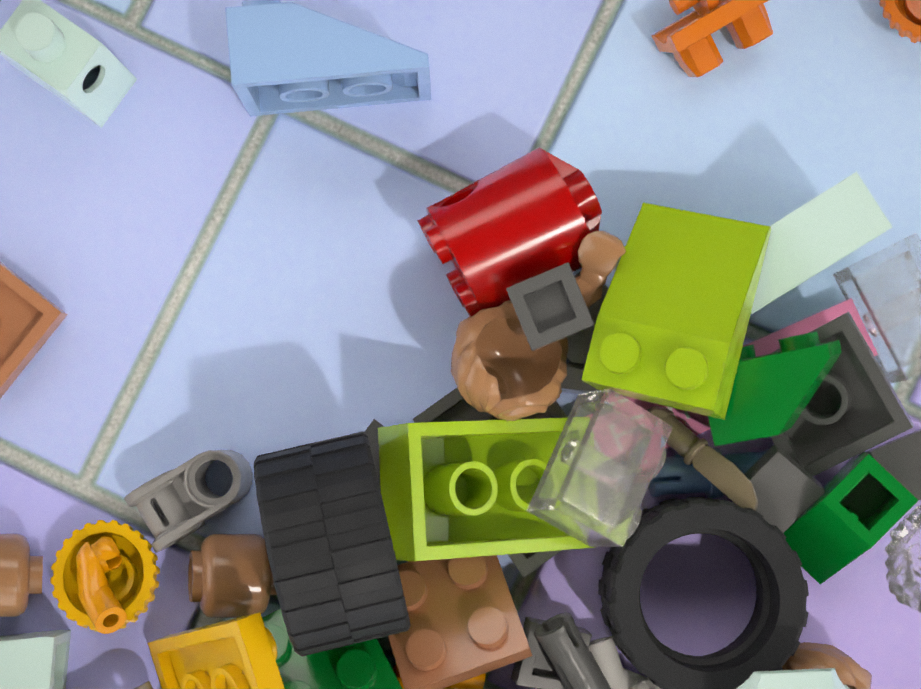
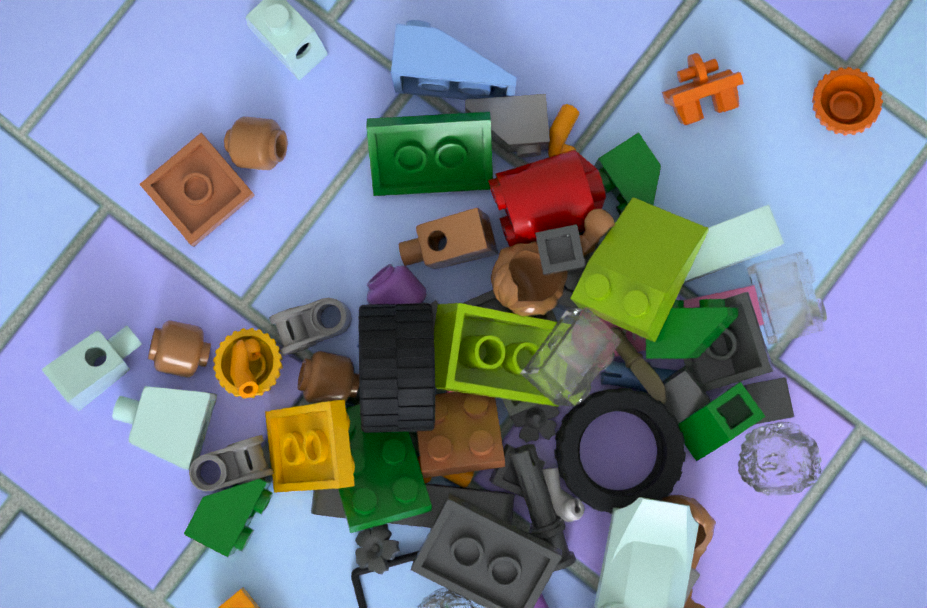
camera: 15 degrees right, 0 degrees up
none -> medium nougat head [224,116,288,171]
none -> green plate [366,112,493,196]
none -> medium lavender head [367,264,427,304]
none -> medium nougat torso [399,208,498,269]
none -> light grey slope [465,94,550,158]
none -> dark grey plant [510,404,560,443]
none -> light orange arm [548,104,579,157]
none -> green slope [594,132,661,216]

